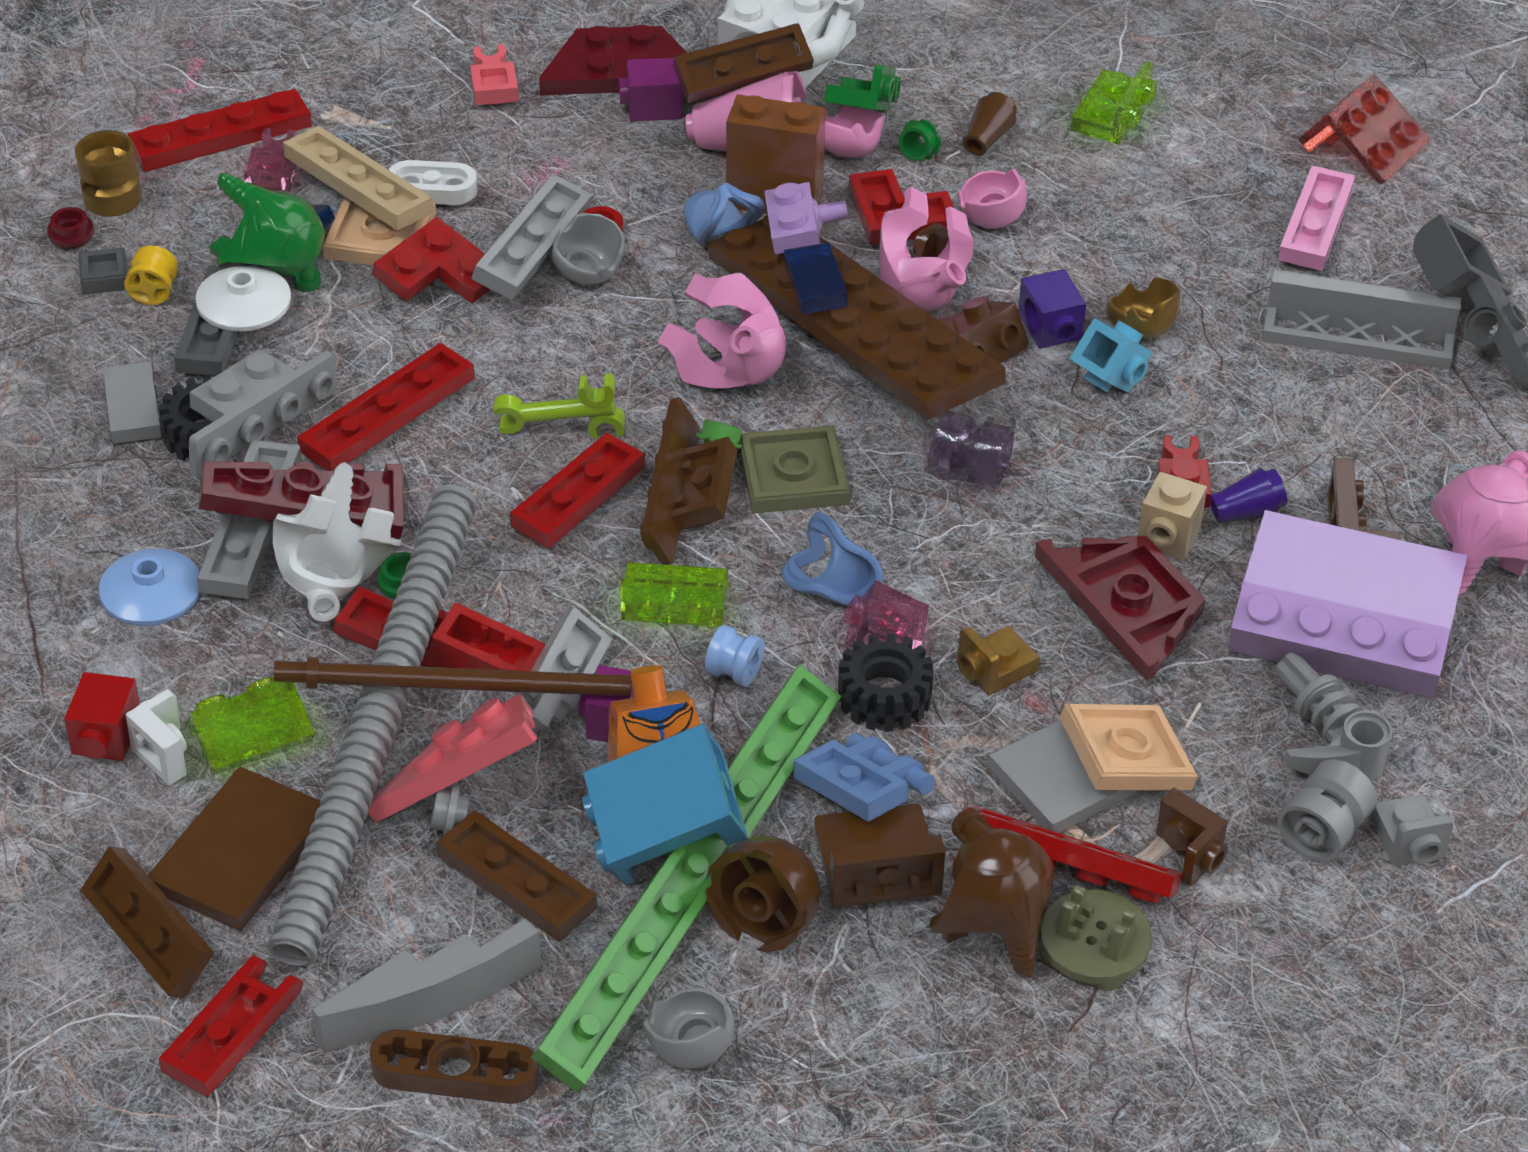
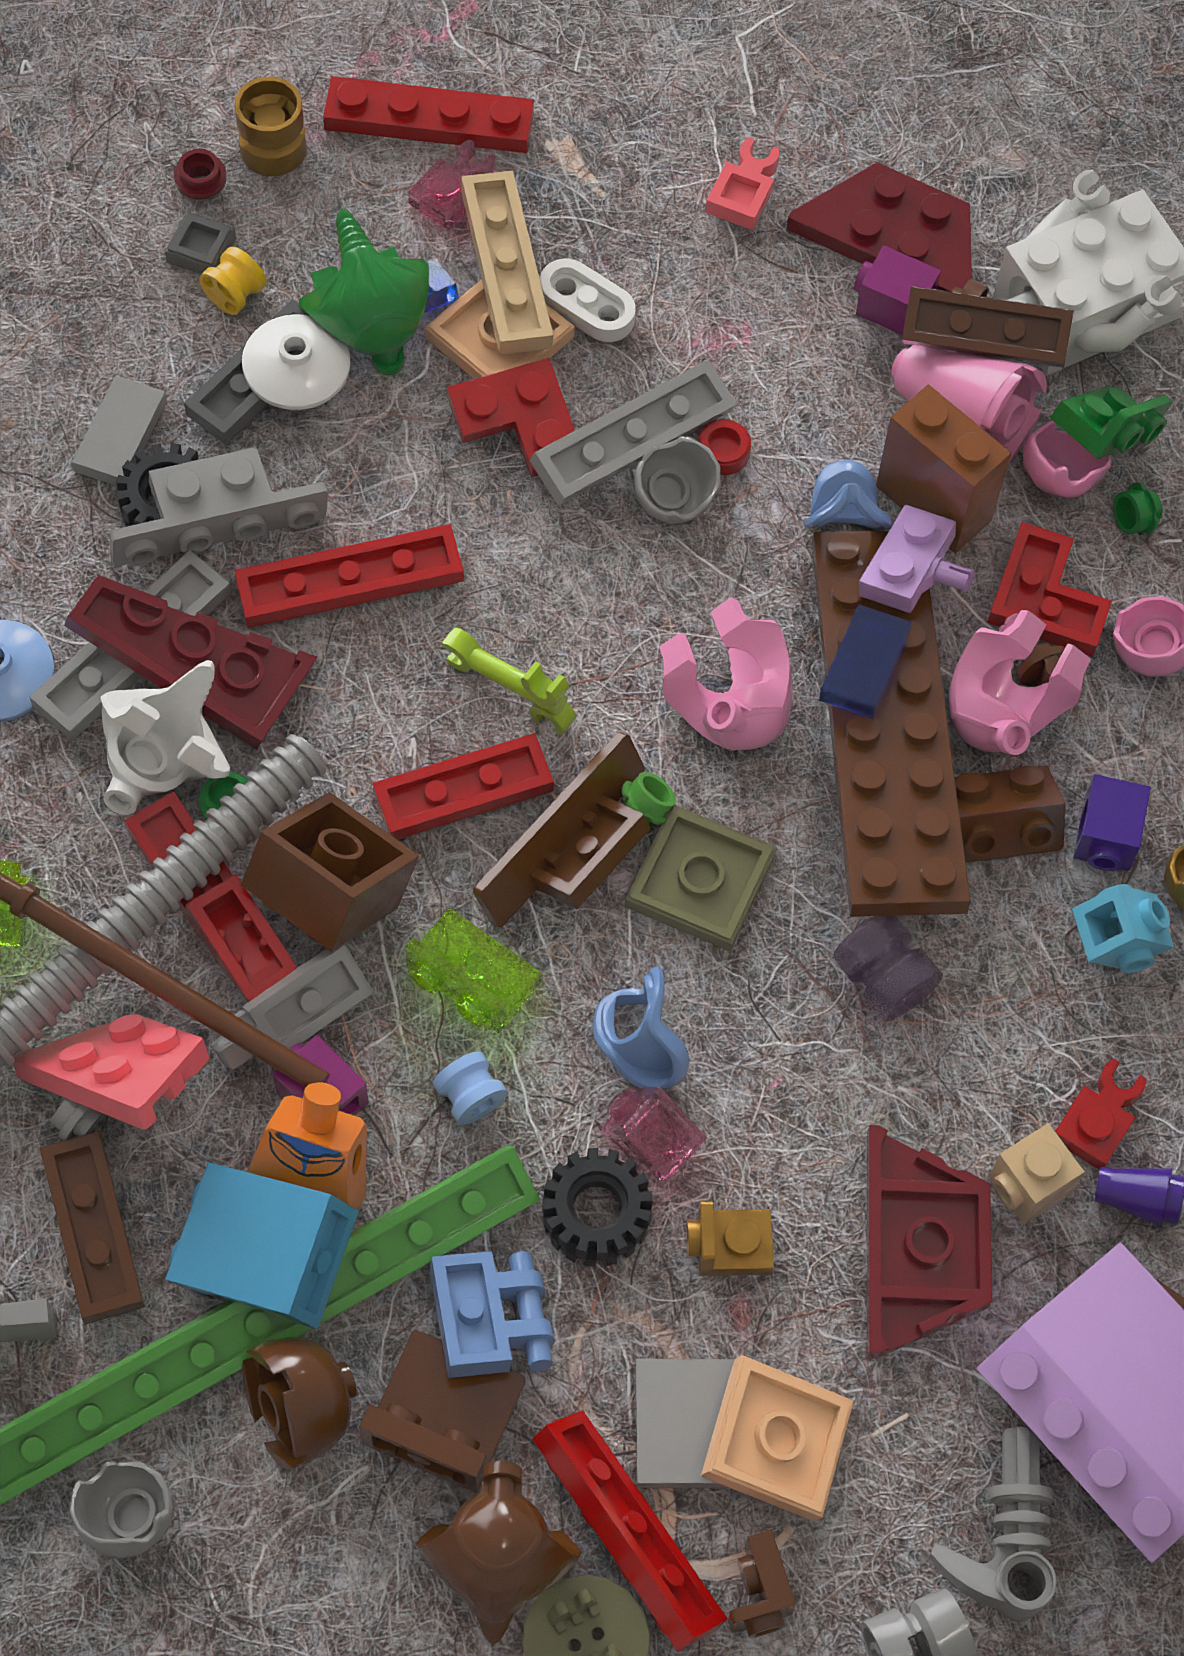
camera: 30 degrees right, 20 degrees up
none -> reddish brown brick [241,792,419,952]

